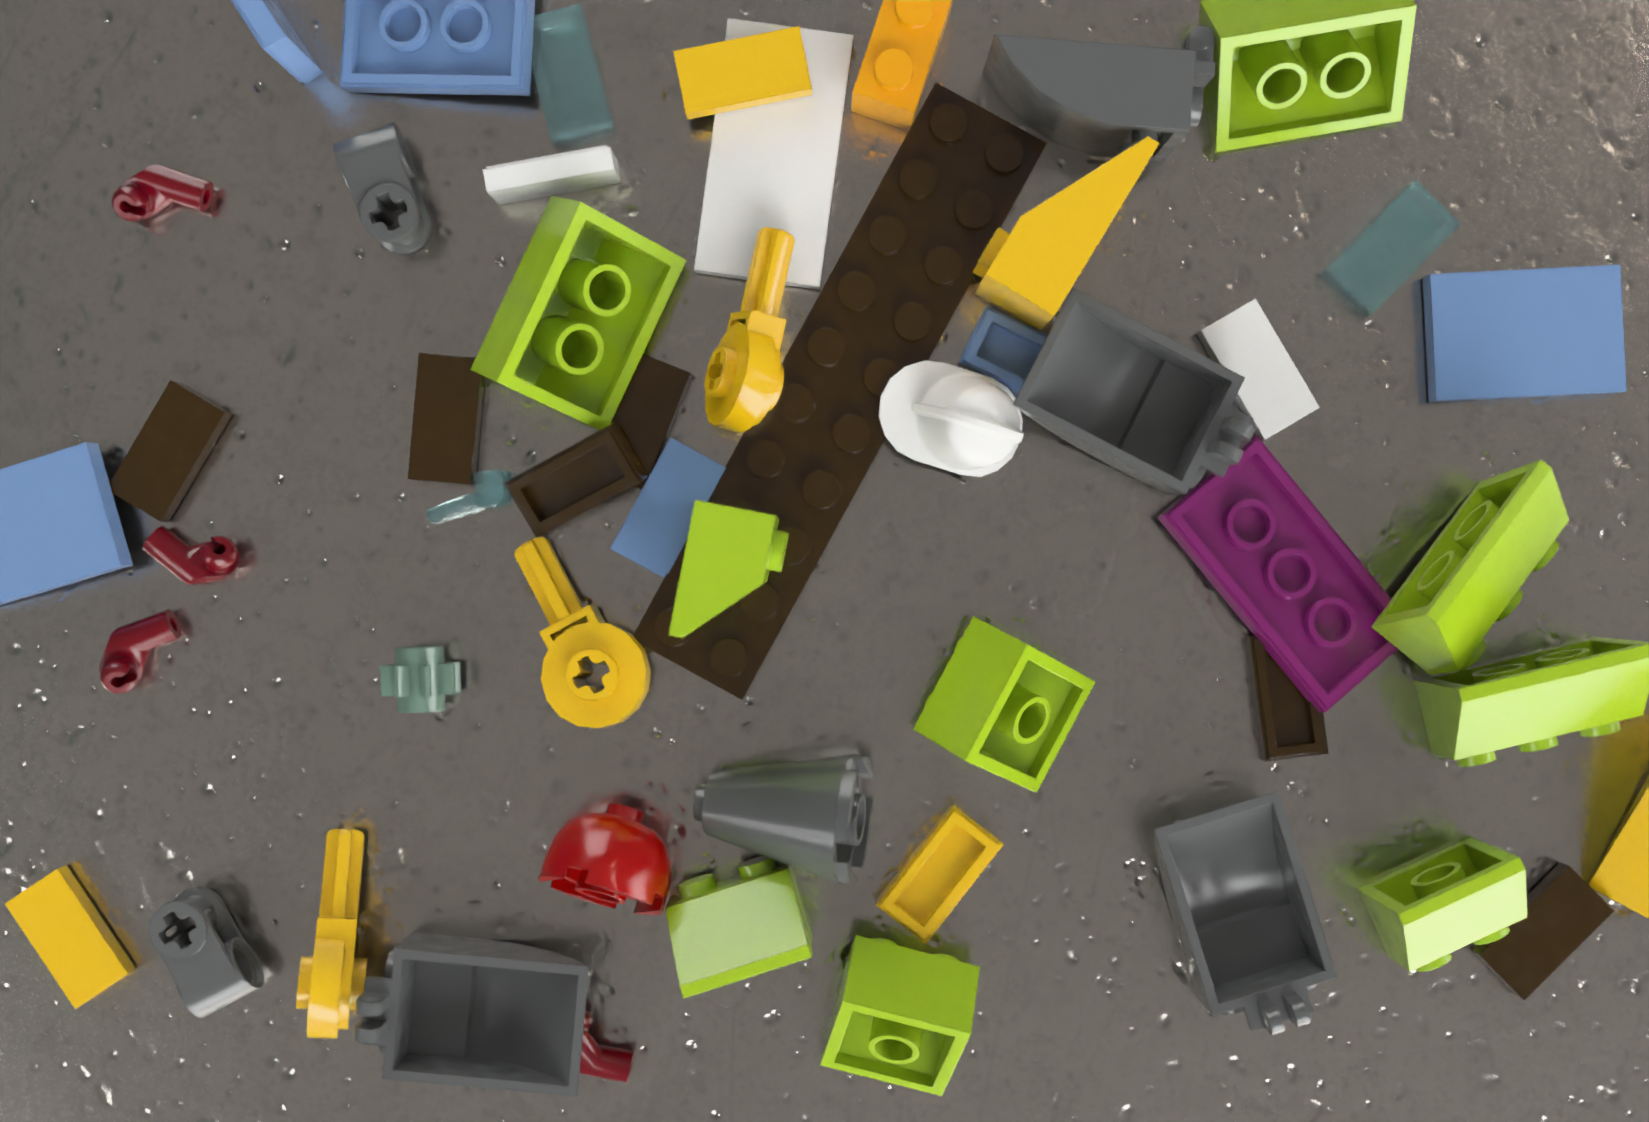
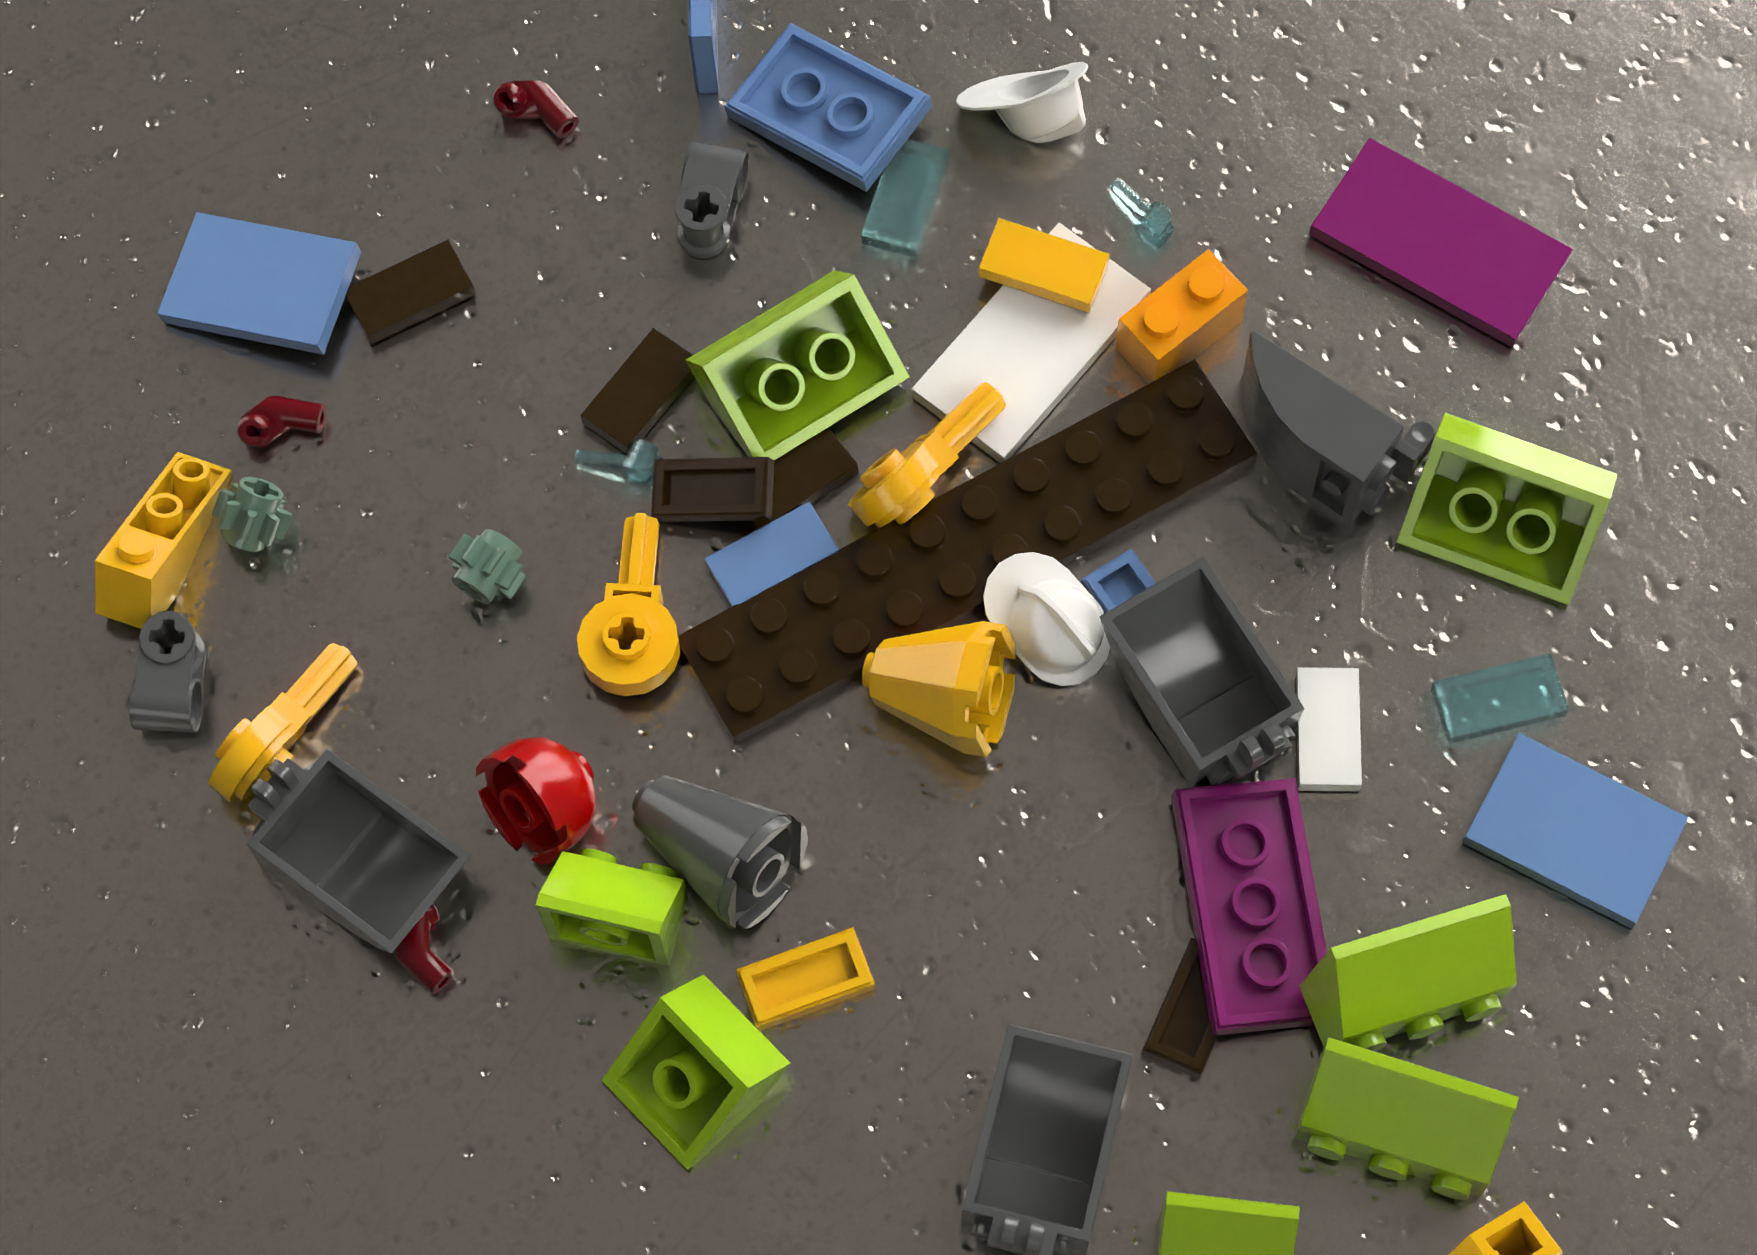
camera: 35 degrees right, 20 degrees down
yellow tile [5,865,136,1009] -> none
dark red arm [142,526,240,585] -> none
white tile [483,145,622,205] -> none
lime slope [669,500,789,638] -> none
lime slope [913,616,1096,793] -> none
yellow slope [973,137,1159,331] -> none
none -> yellow slope [95,452,232,629]
none -> sand green gear [212,477,292,552]
none -> yellow cone [862,621,1016,757]

